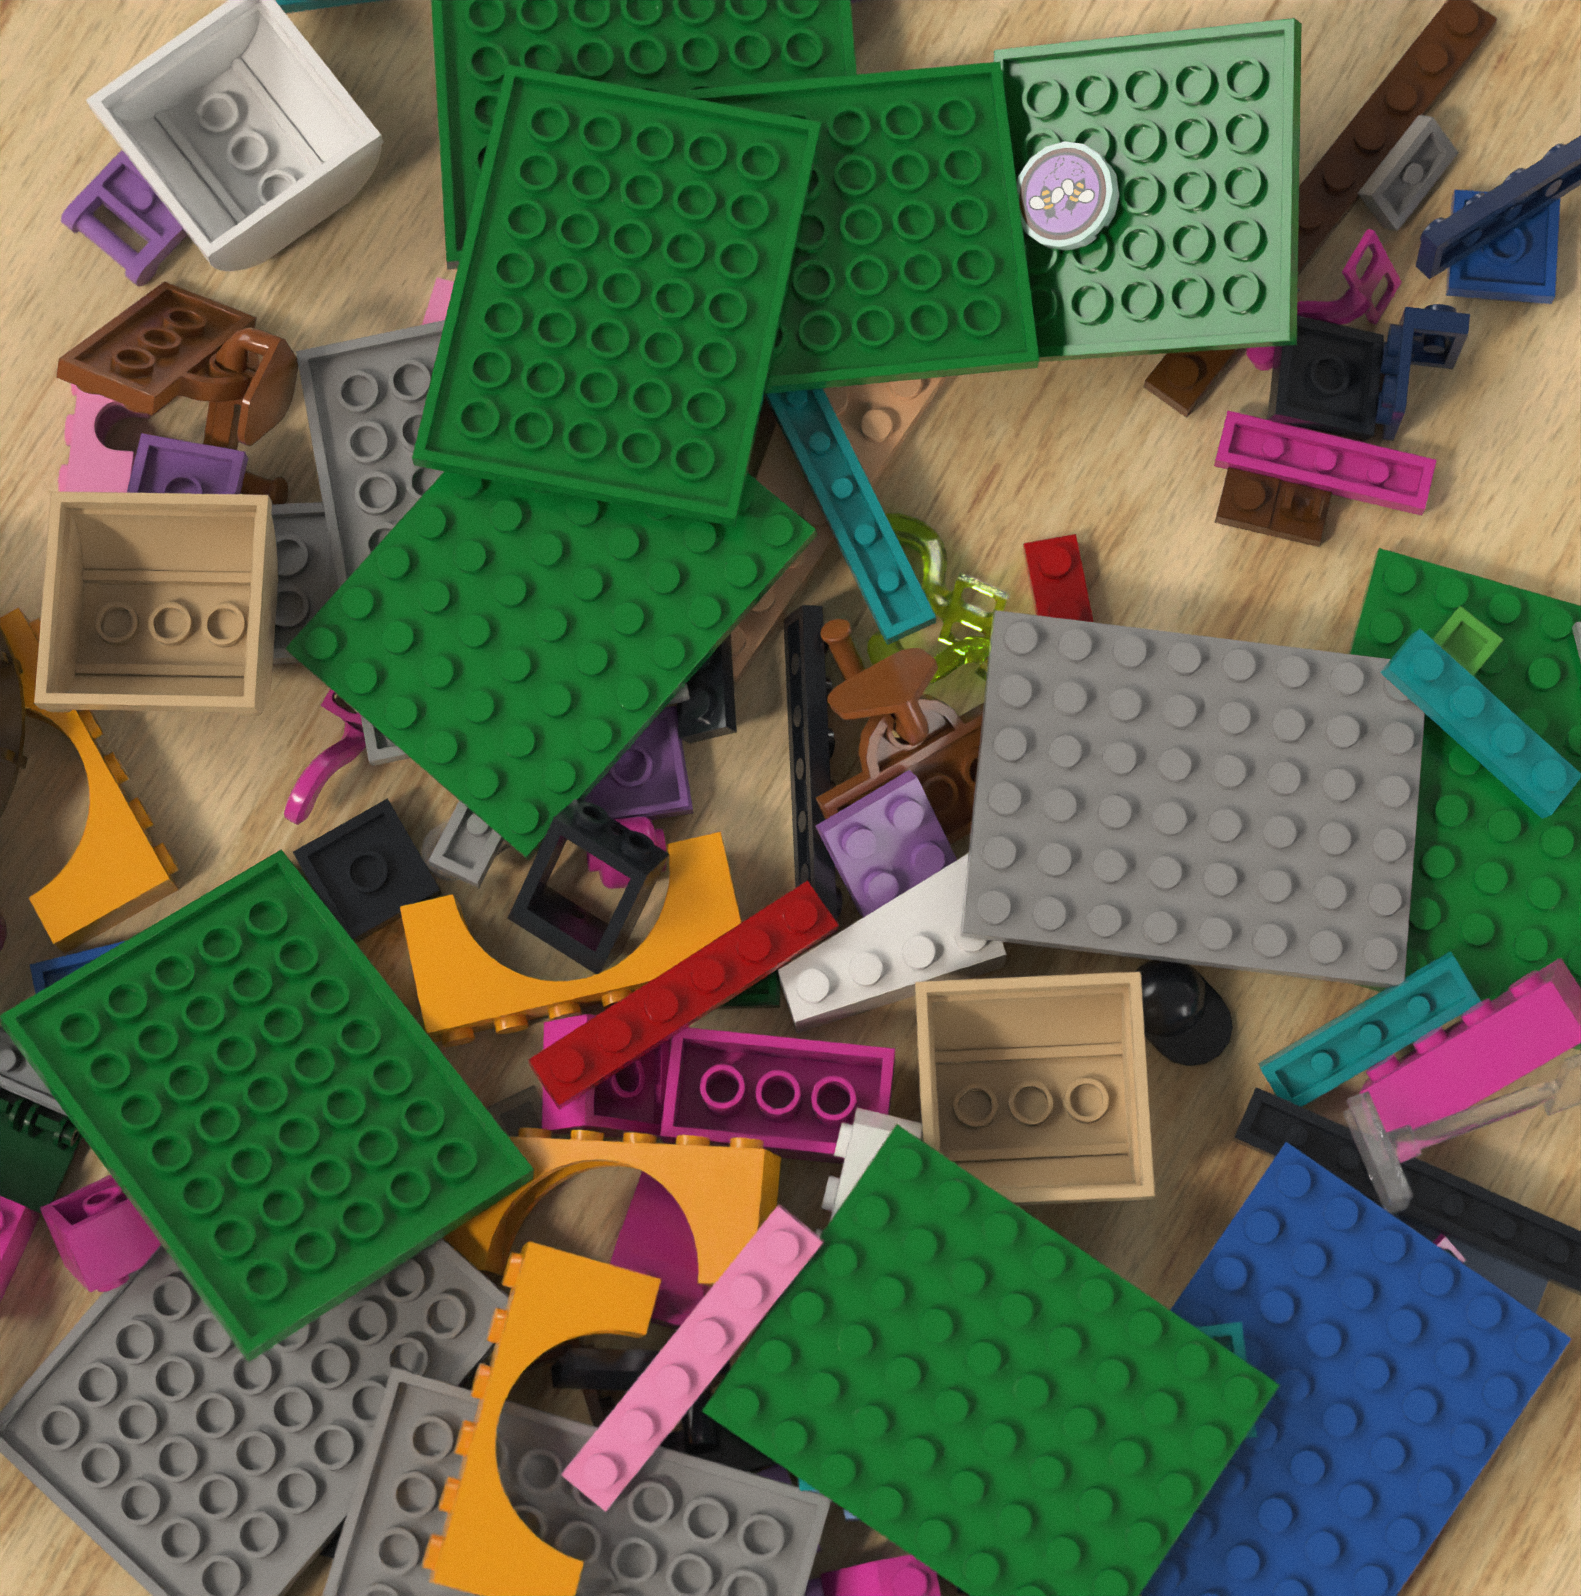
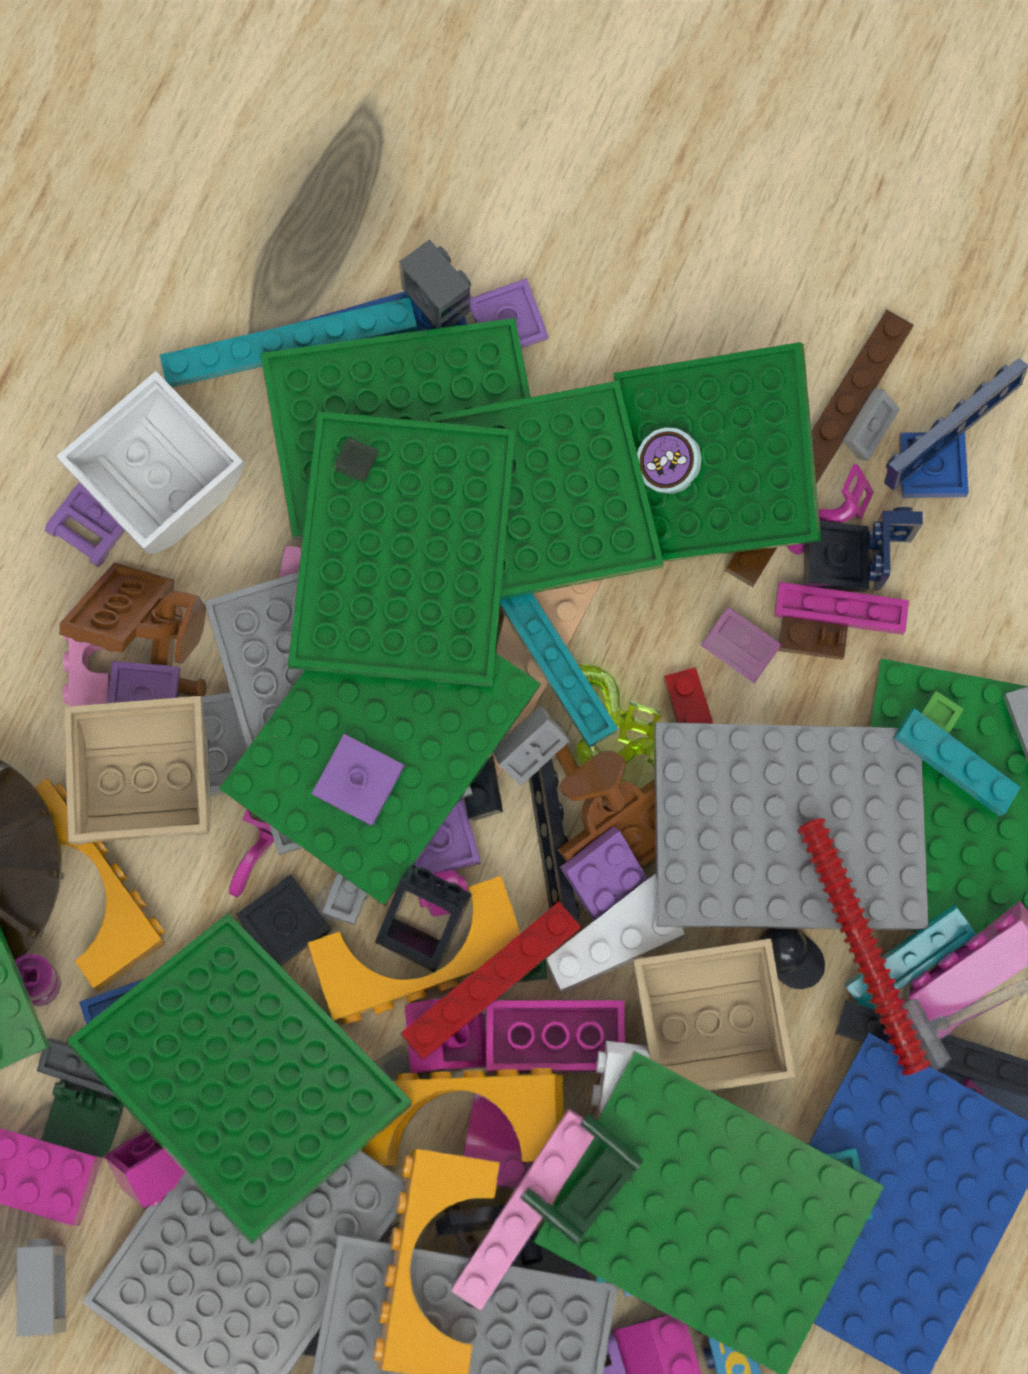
camera: 15 degrees left, 0 degrees up
none -> medium lavender plate [312,734,405,827]
none -> clear smoke tile [334,438,378,483]
none -> light grey hinge [494,705,570,786]
none -> dark green plate [520,1114,644,1244]
none -> magenta plate [701,607,782,684]
none -> red piece [797,817,931,1076]

